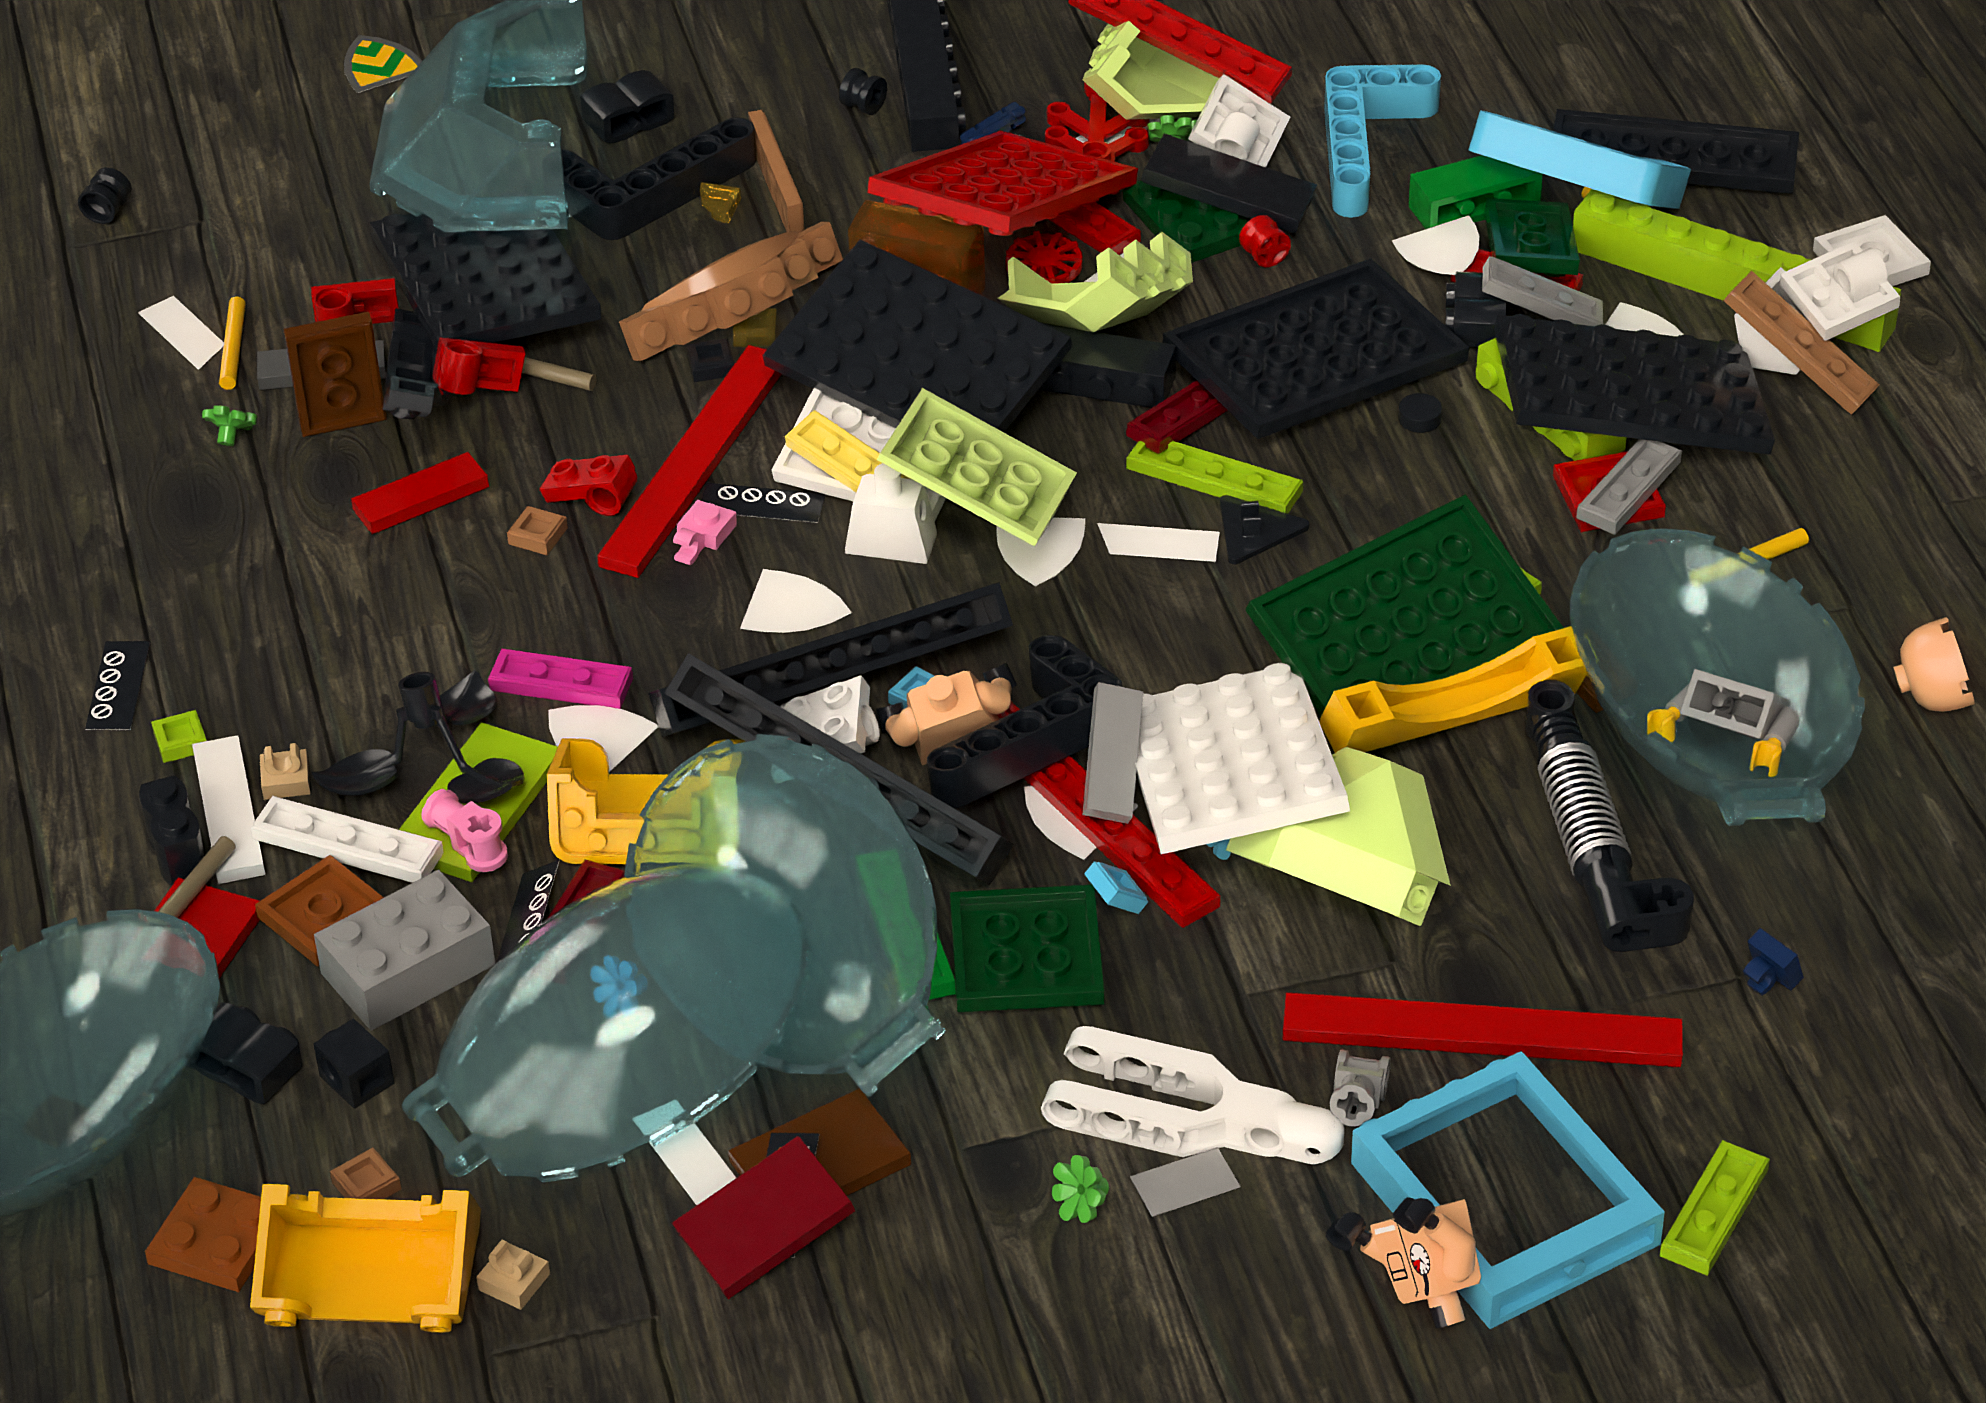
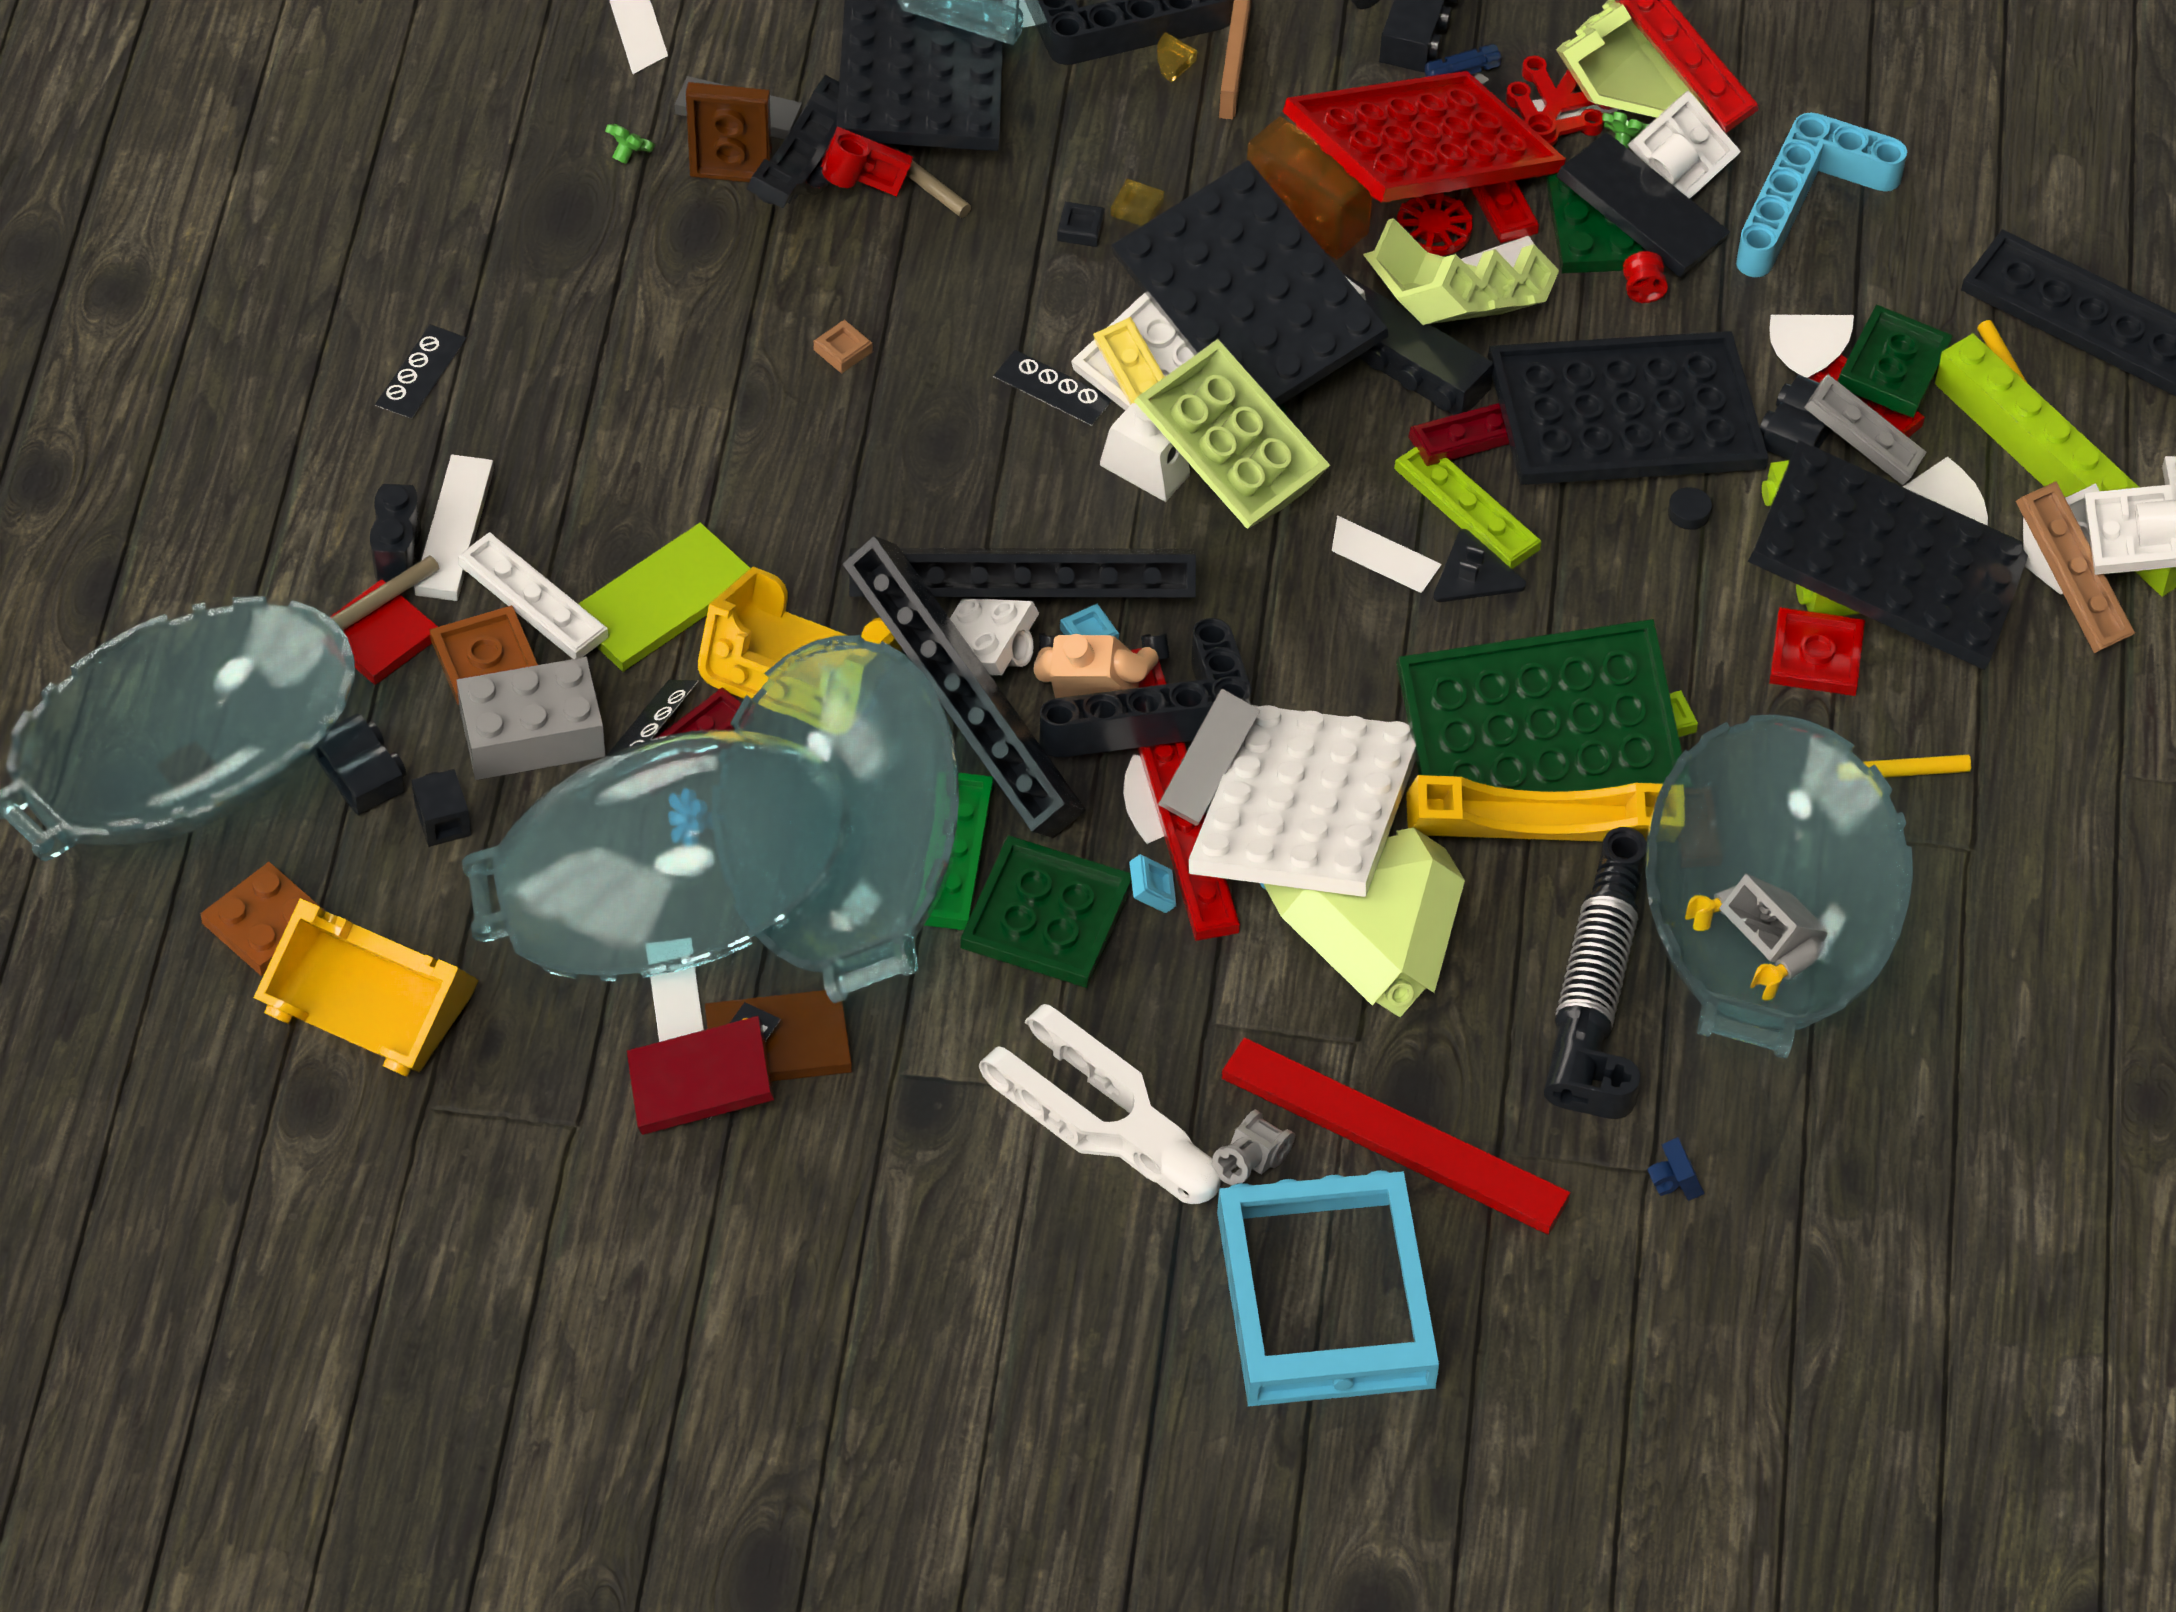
camera: 20 degrees right, 10 degrees up
lime tile [151,710,207,763] -> none
yellow bar [219,297,246,390] -> none
tan tile [260,743,310,800] -> none
red plate [311,278,399,324] -> none
black plant [311,670,525,804] -> none
medium nougat tile [330,1148,401,1199] -> none
red tile [351,452,489,534] -> none
bright pink connector [422,789,508,872] -> none
tan tile [476,1240,550,1310] -> none
dark pink tile [488,648,633,709] -> none
red plate [539,455,637,516] -> none
white sticker [548,705,659,772] -> none
red tile [597,345,782,578] -> none
medium nougat piece [619,222,843,361] -> none
bright pink plate [673,500,737,565] -> none
white sticker [740,569,852,633] -> none
white sticker [997,518,1085,587] -> none
bright green plant [1052,1155,1109,1223] -> none
light grey sticker [1130,1148,1241,1217] -> none
light nougat torso [1326,1197,1481,1328] -> none
green brick [1409,155,1543,229] -> none
medium azure beam [1468,110,1691,209] -> none
light grey tile [1576,439,1682,535] -> none
lime tile [1660,1140,1770,1276] -> none
light nougat cylinder [1893,617,1975,712] -> none

